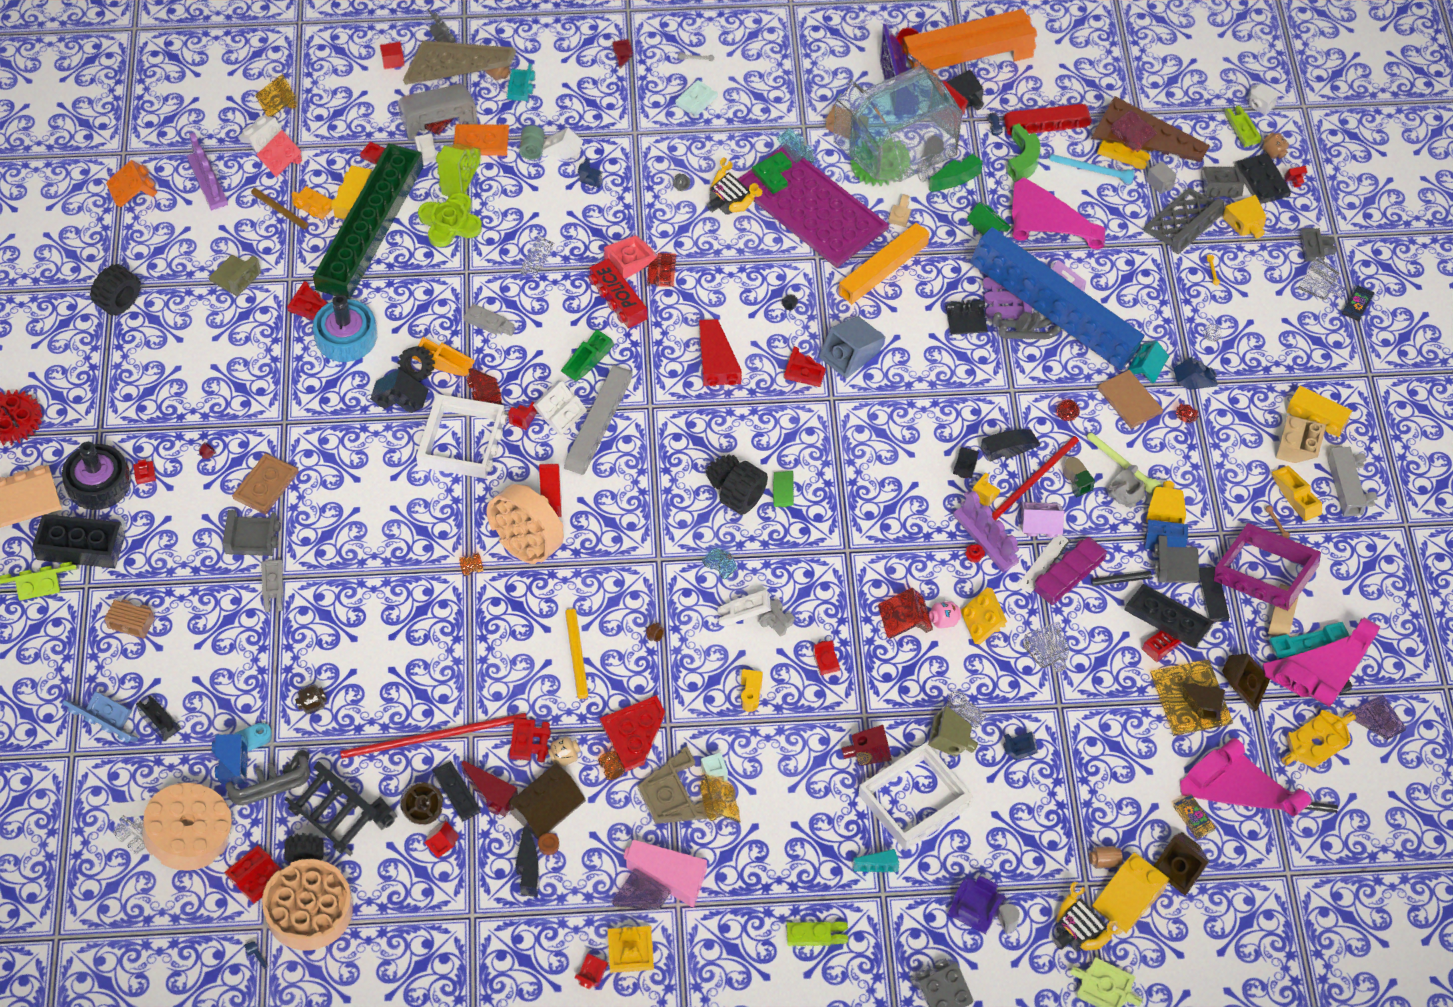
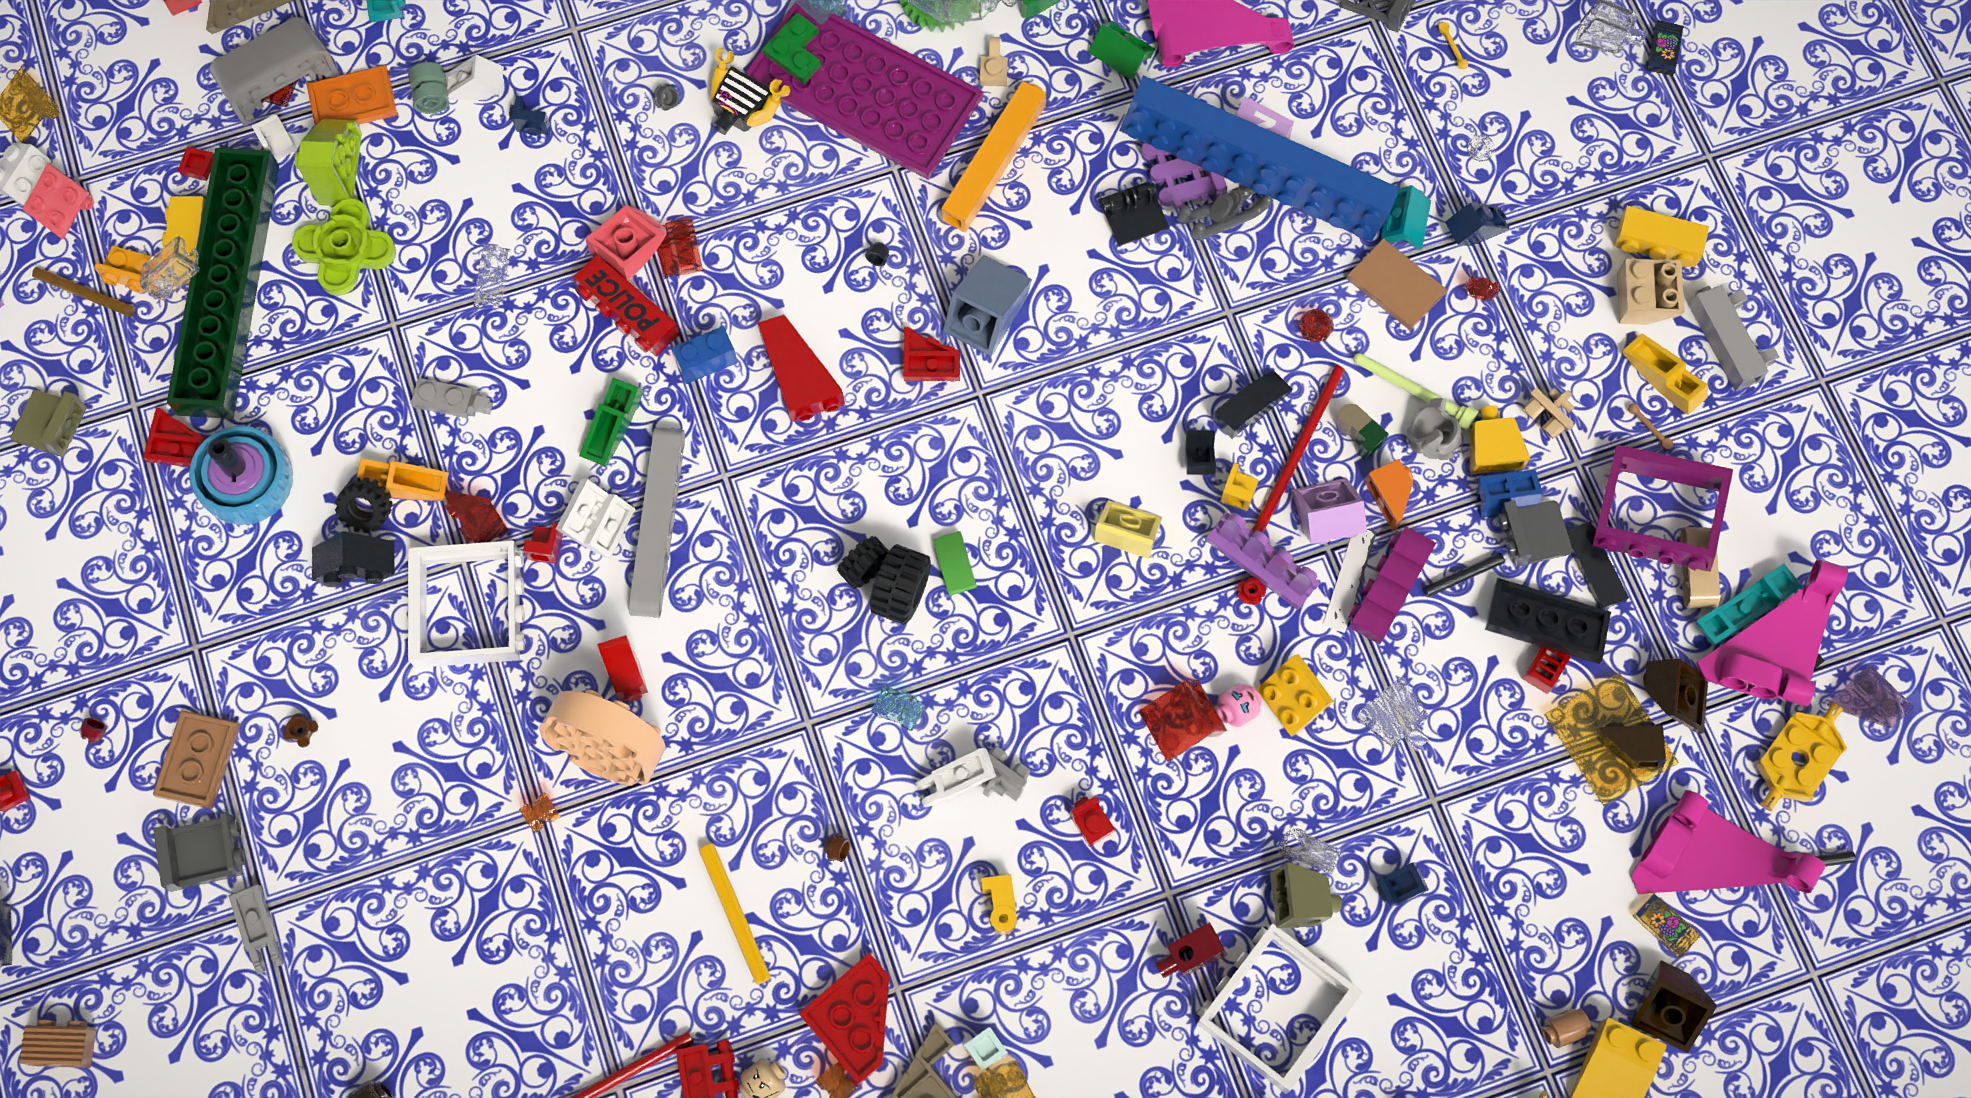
camera: 15 degrees left, 15 degrees up
none -> clear hinge [139,236,200,301]
none -> reddish brown plate [283,713,319,748]
none -> blue brick [671,326,738,384]
none -> light yellow slope [1094,500,1163,559]
none -> orange slope [1365,459,1413,531]
none -> tan hips [1523,387,1575,439]

